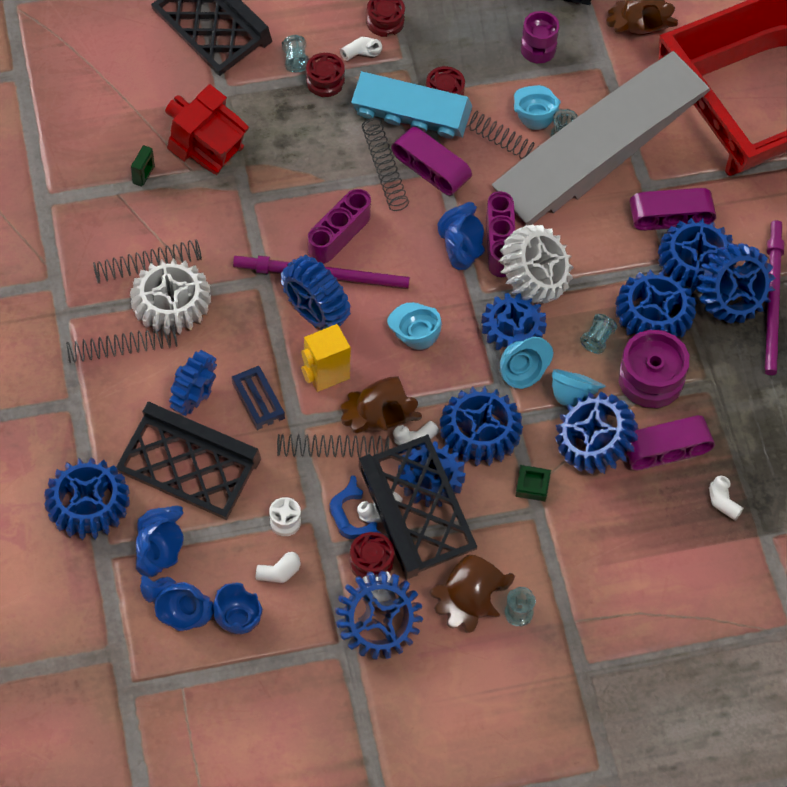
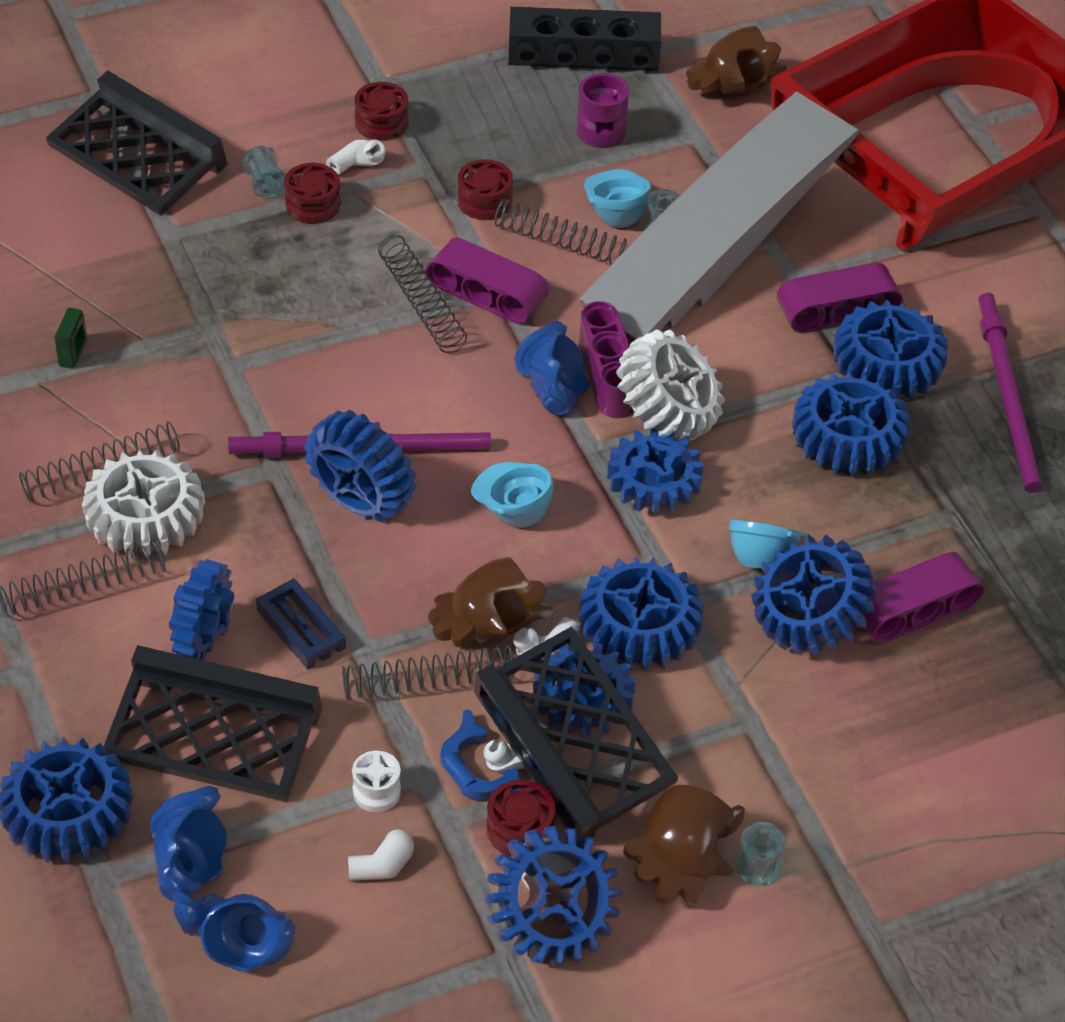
camera: 10 degrees left, 10 degrees down
red piece [165,84,249,175] -> none
blue hair [213,583,263,635] -> none
yellow brick [301,324,351,392] -> none
magenta beam [308,189,371,264] -> none
medium azure brick [351,71,472,139] -> none
medium azure hat [500,337,554,389] -> none
dark green tile [515,465,551,502] -> none
clear light blue bush [580,314,617,354] -> none
magenta wheel [618,330,690,408] -> none
blue gear [696,243,776,323] -> none
white arm [709,476,744,521] -> none

